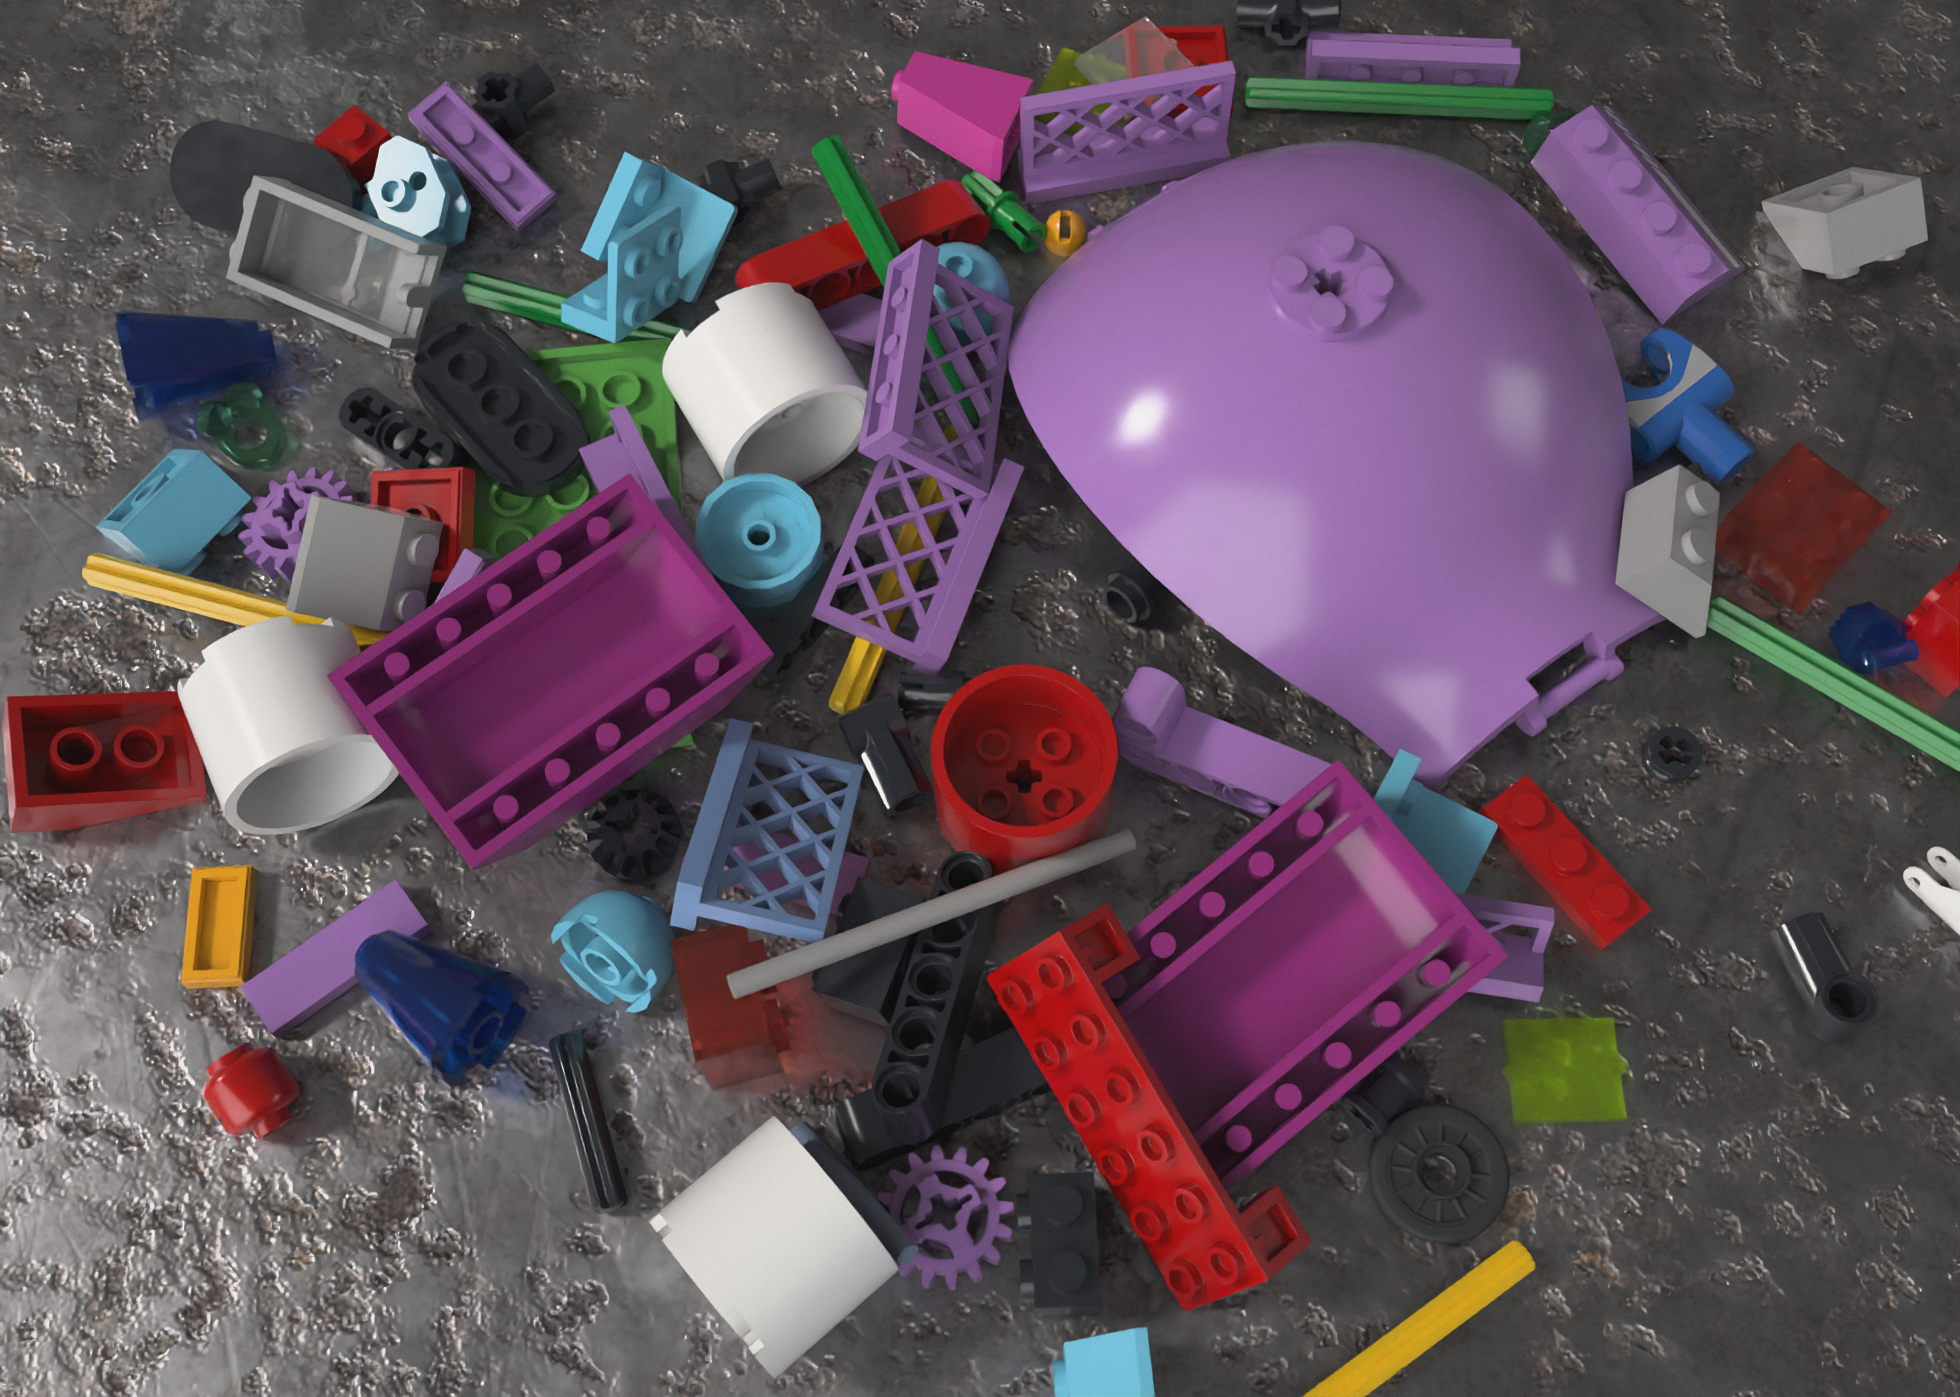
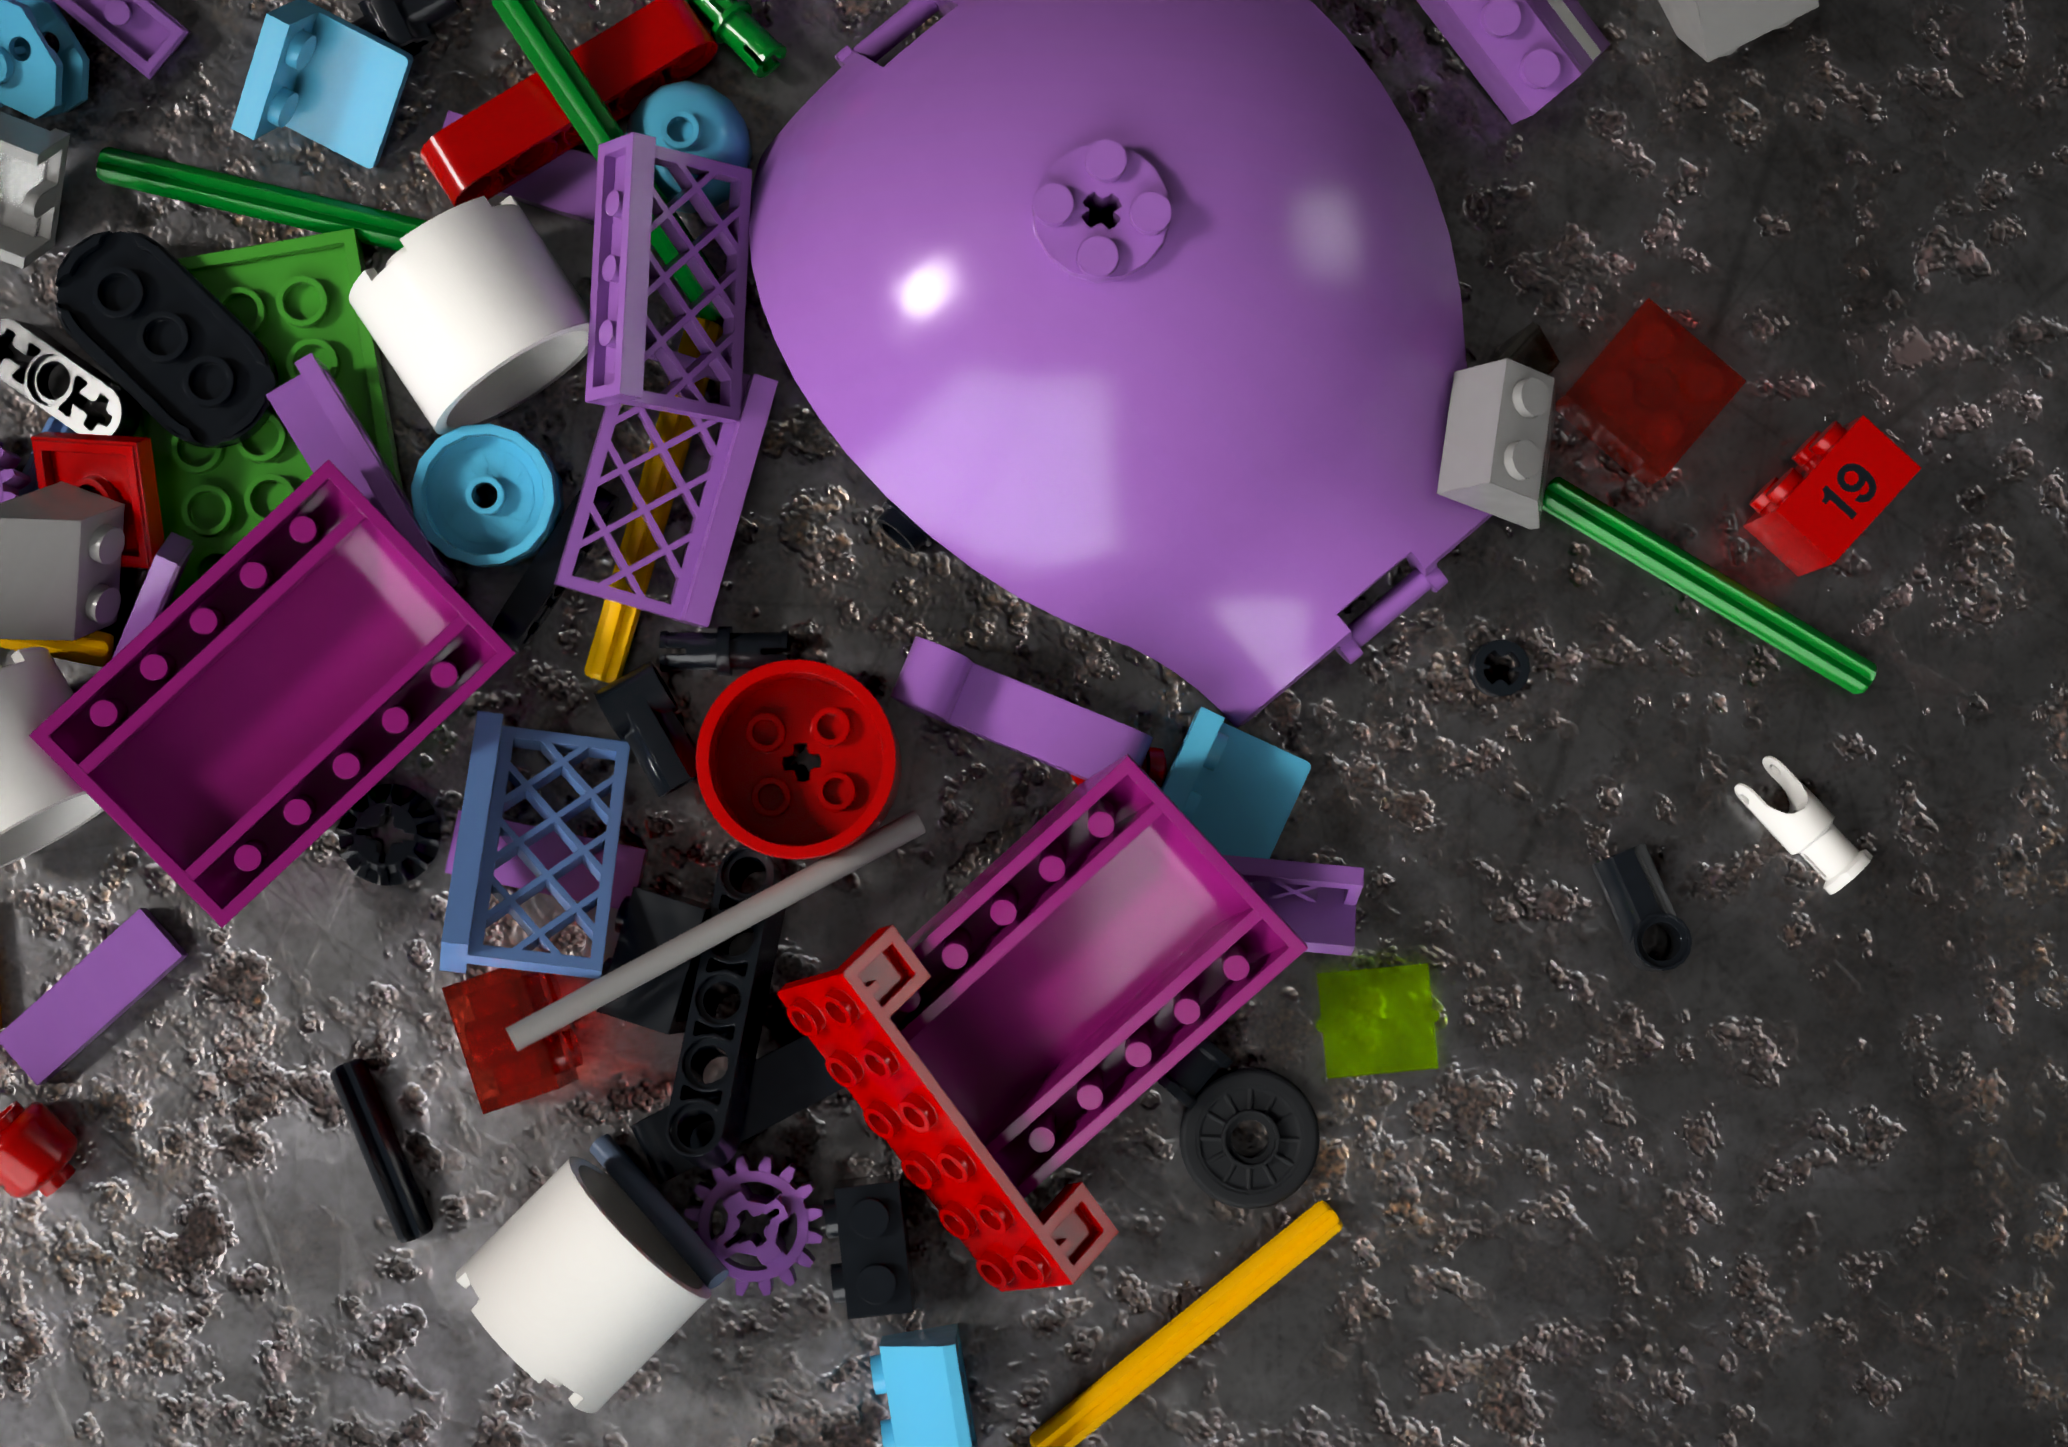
camera: 15 degrees left, 20 degrees up
clear blue cone [354,929,529,1087] -> none
medium azure cylinder [551,889,678,1013] -> none
medium azure bracket [561,203,683,344] -> none
light orange hinge [1044,210,1086,257] -> none
red plate [1479,774,1652,952] -> none
blue connector [1621,328,1757,486] -> none
clear blue piece [1828,601,1919,674] -> none

